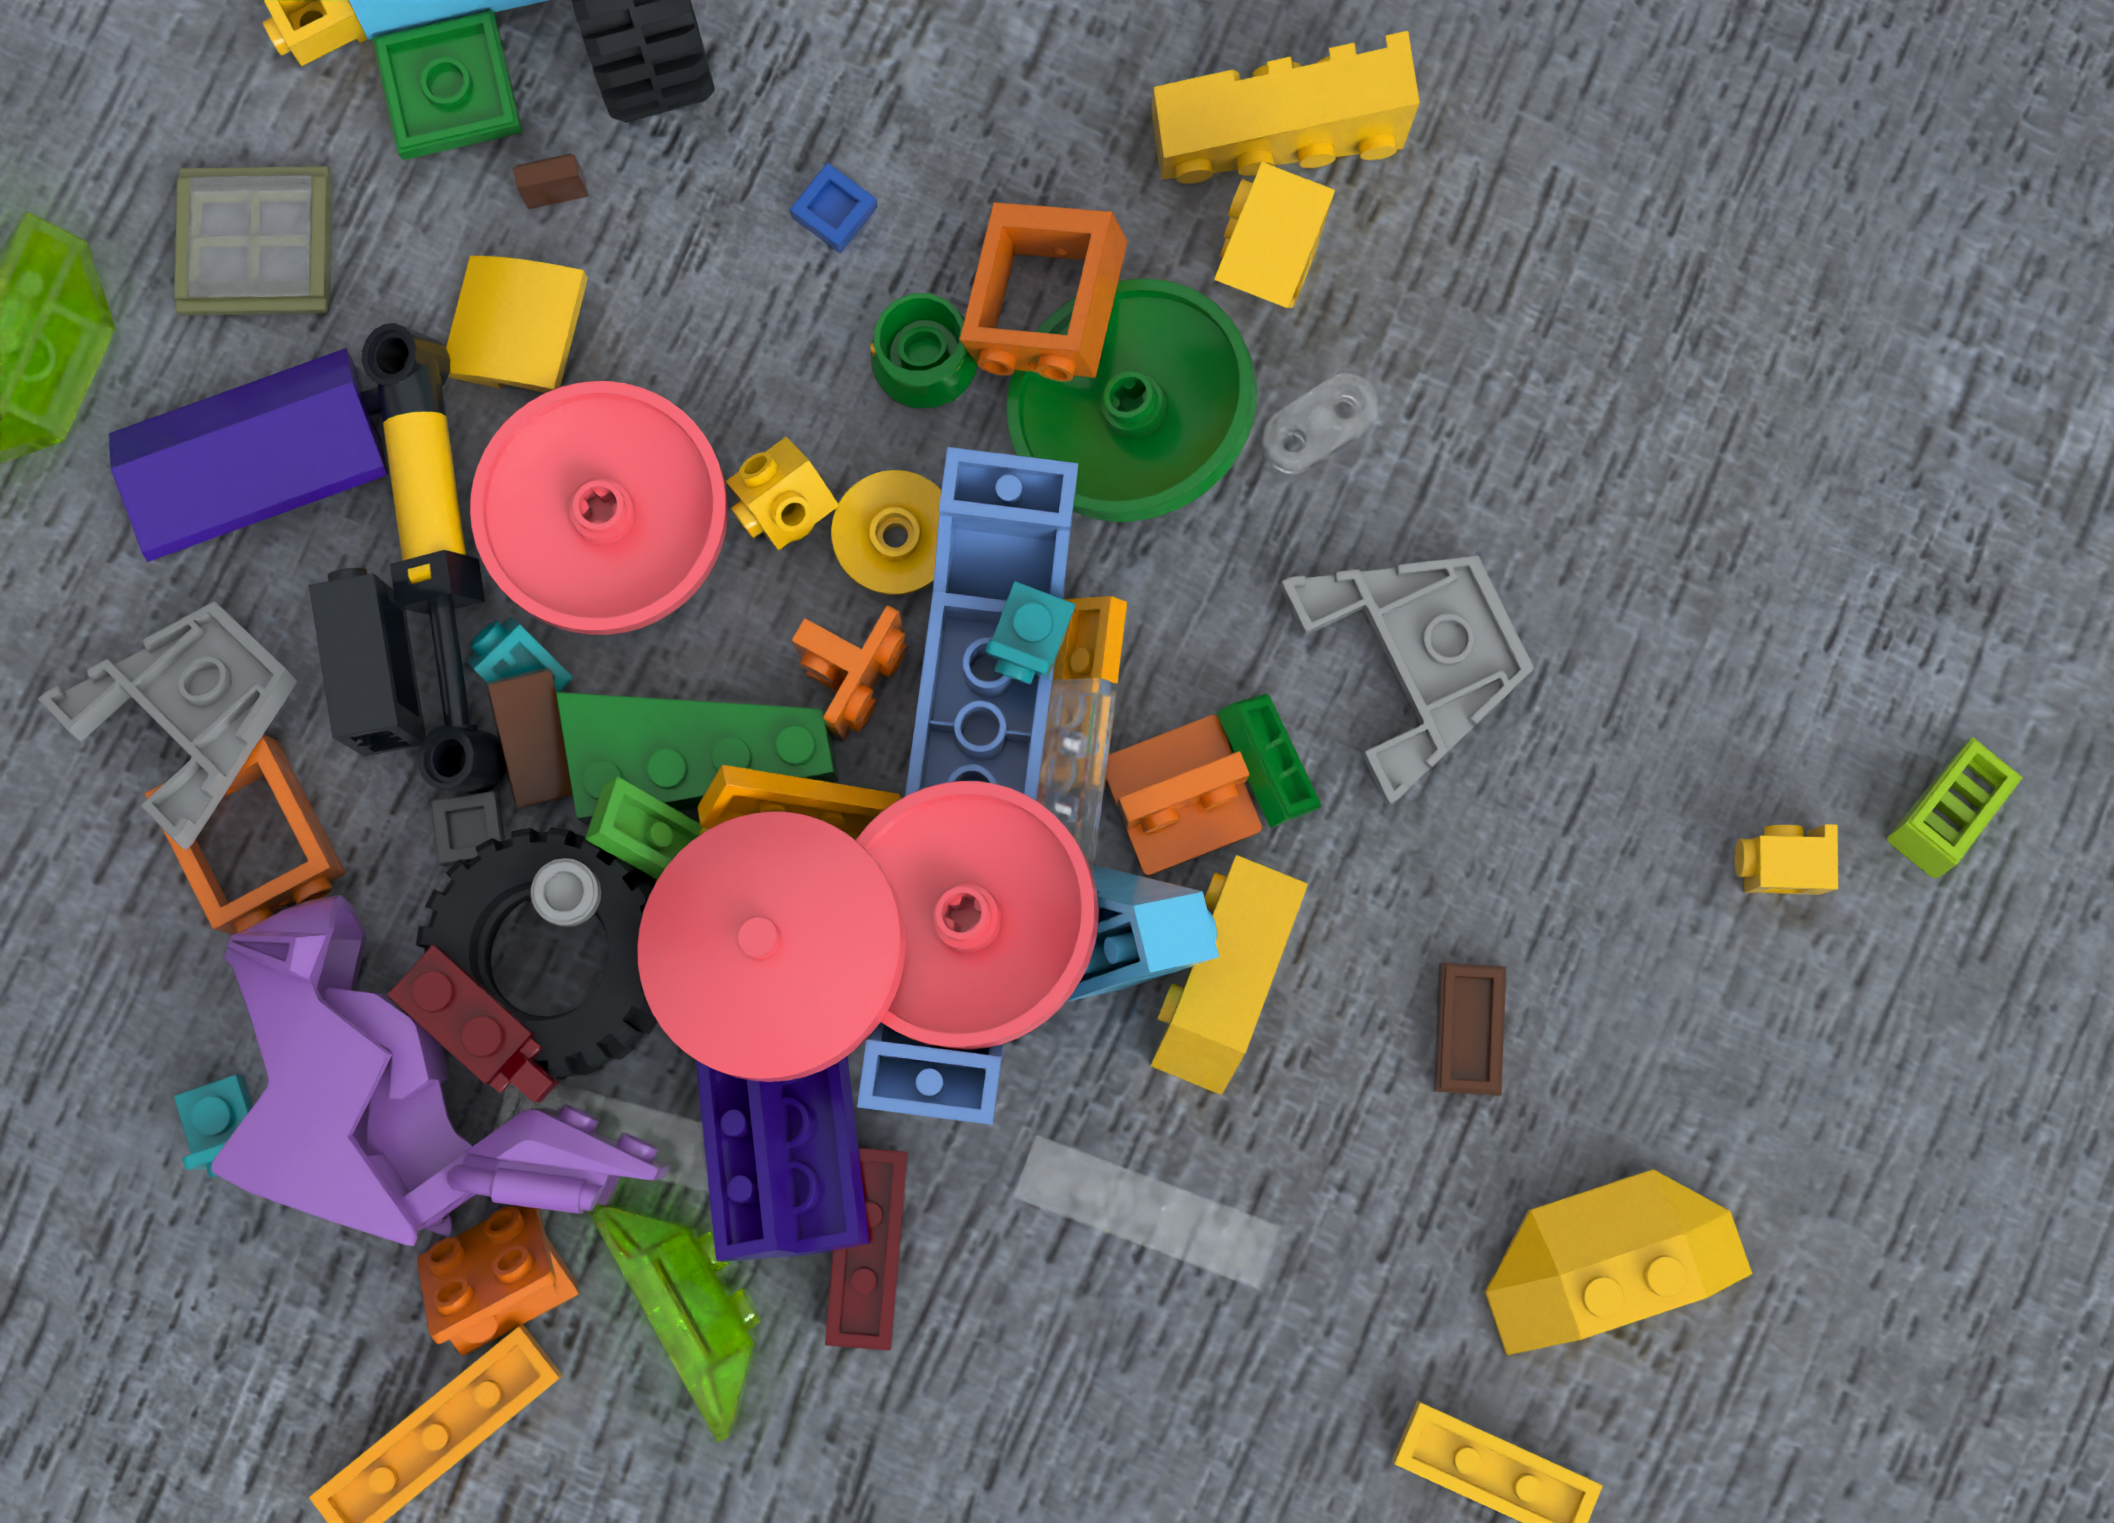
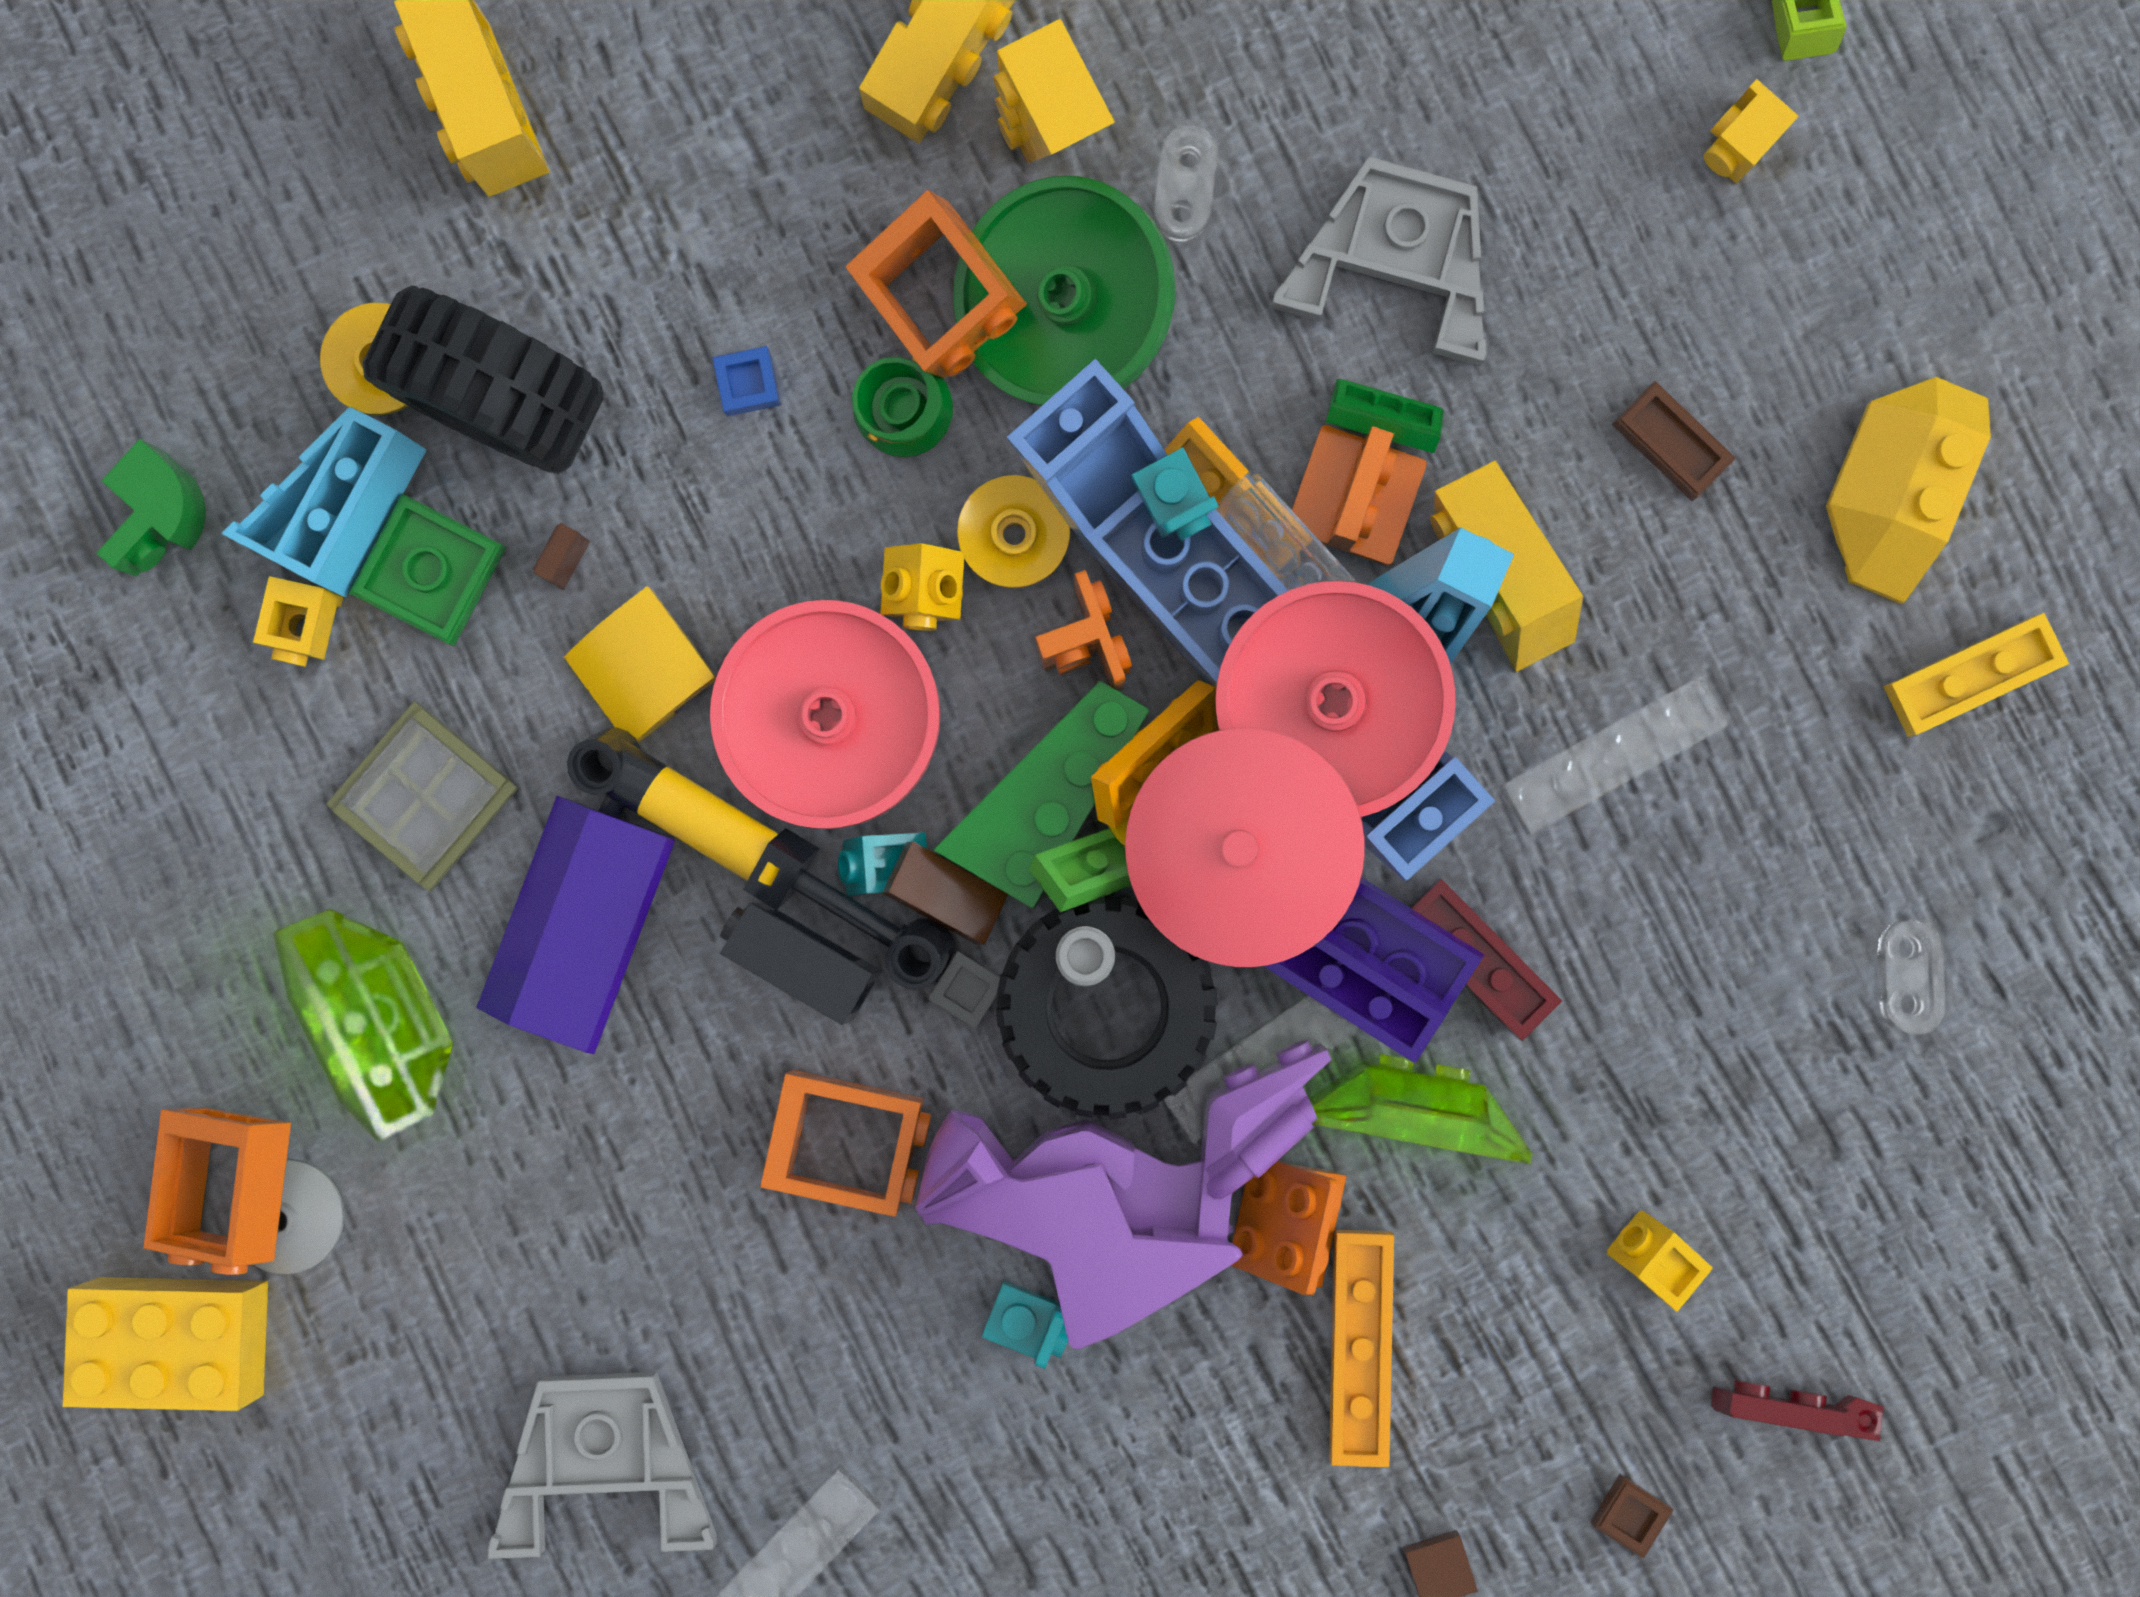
camera: 45 degrees left, 5 degrees up
light grey wing [38,601,297,850] -> none
dark red hinge [387,945,559,1103] -> none

